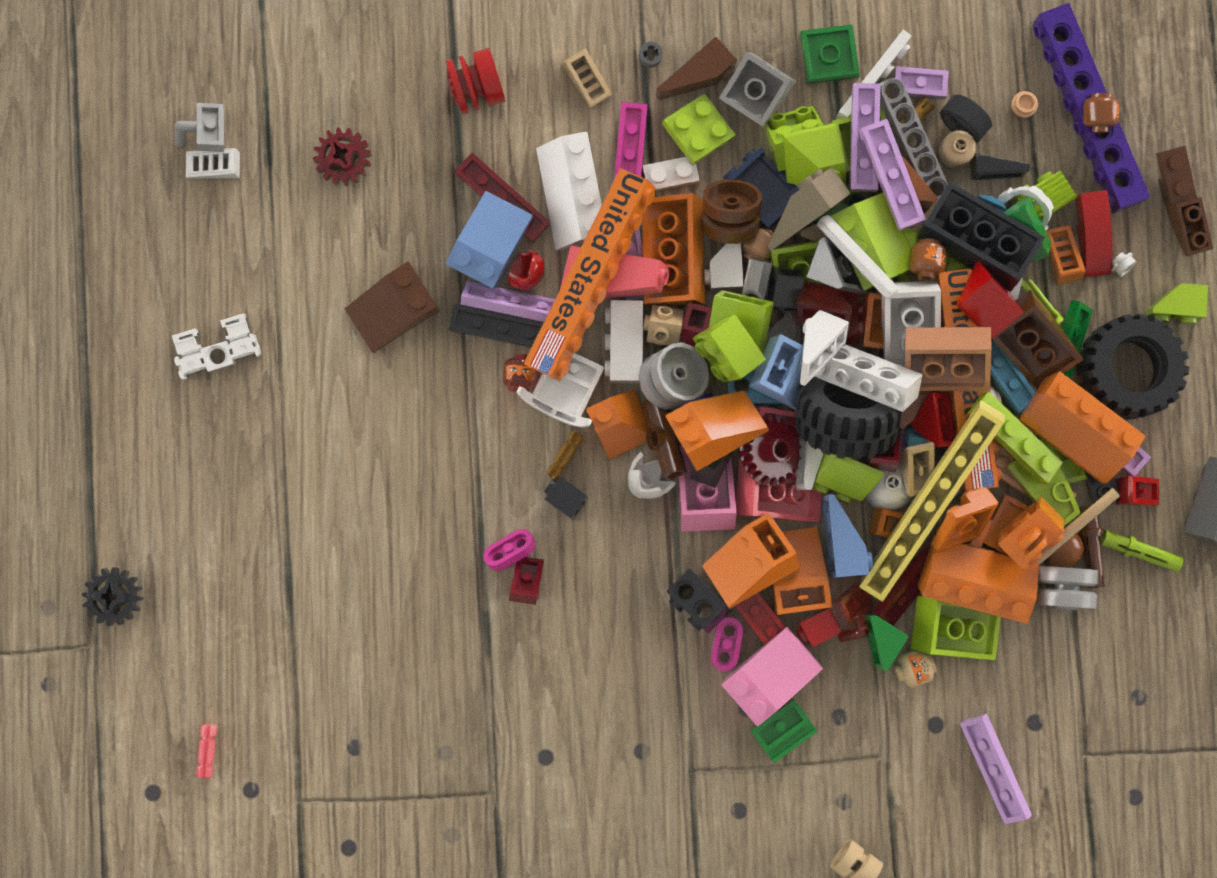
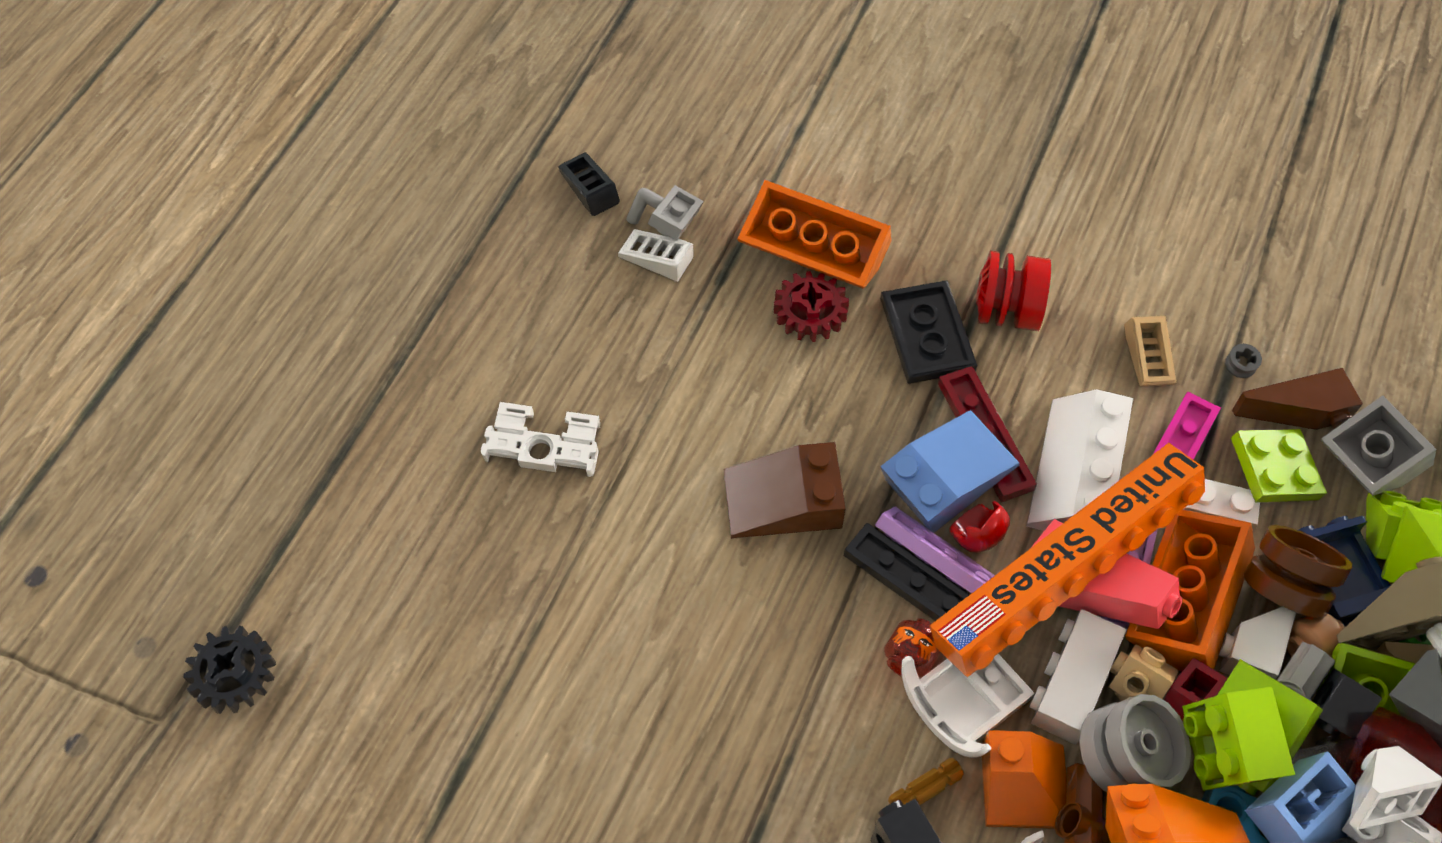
camera: 25 degrees right, 25 degrees down
none -> black slope [558,152,620,216]
none -> orange slope [737,180,891,289]
none -> black tile [880,280,977,384]

